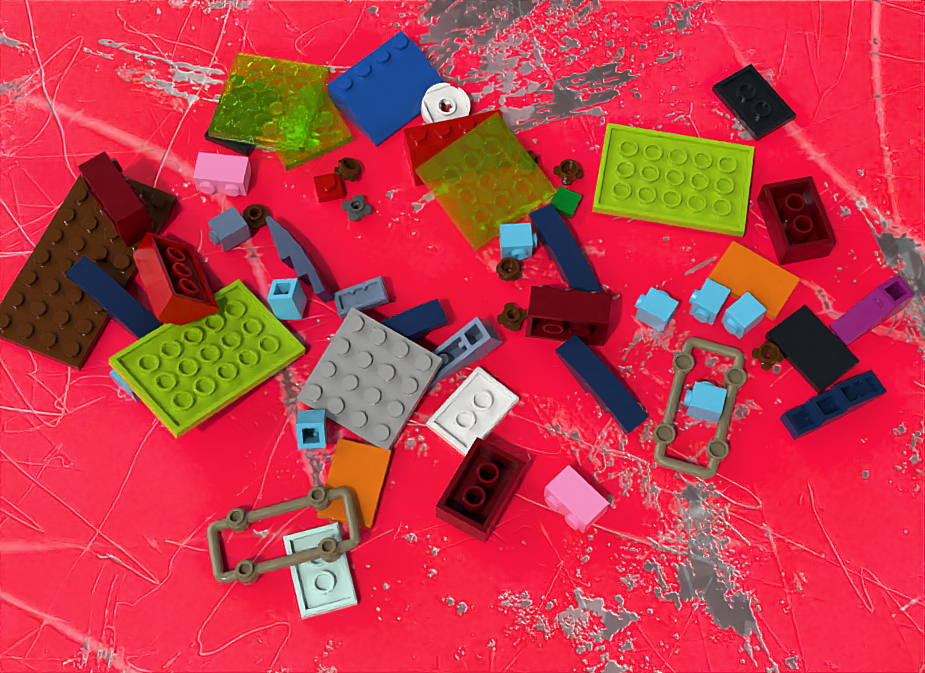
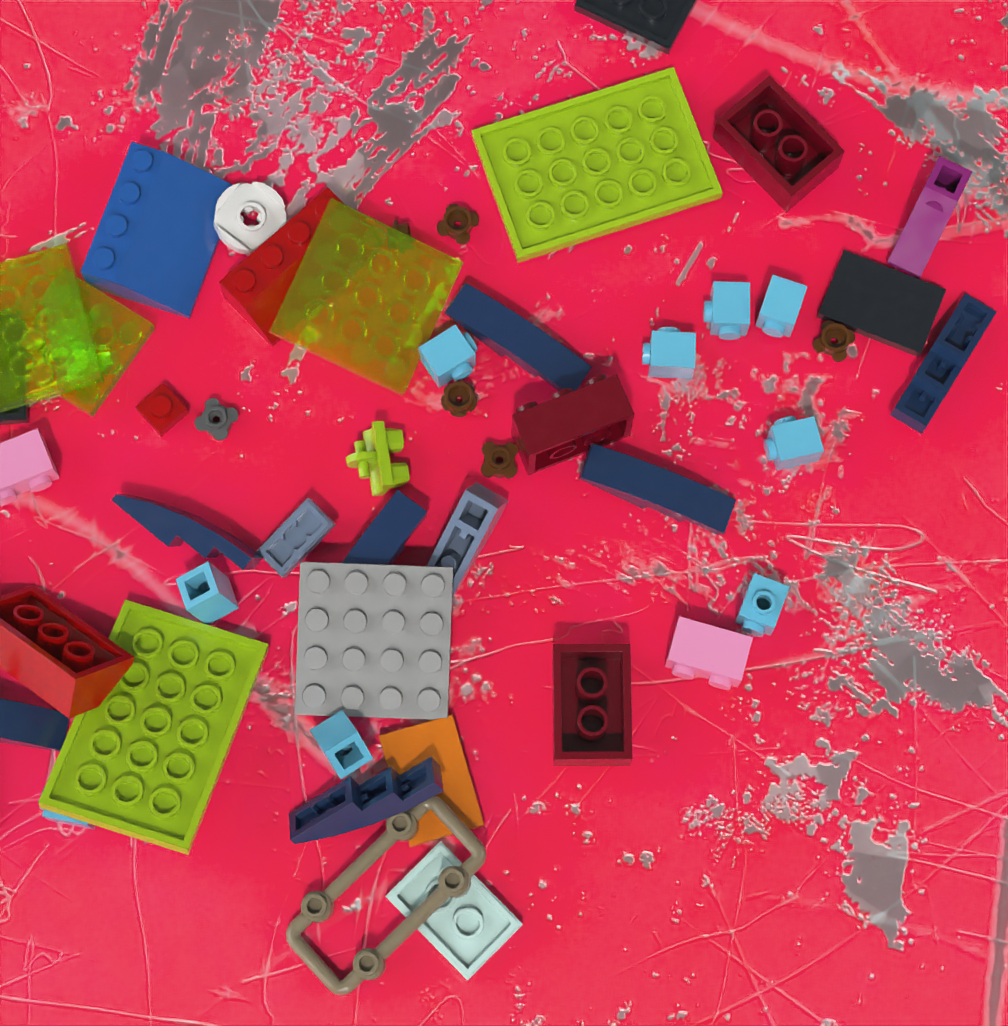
camera: 30 degrees left, 10 degrees up
sand blue brick [207,206,251,252] -> none
reddish brown plate [243,204,268,229] -> none
reddish brown plate [334,157,361,182] -> none
white tile [426,366,519,457] -> none
green tile [550,186,582,219] -> none
dark tan bar [652,337,746,479] -> none
orange tile [708,241,800,321] -> none
none -> dark blue slope [289,756,444,844]
none -> lime hips [346,421,410,496]
none -> medium azure brick [735,573,790,637]

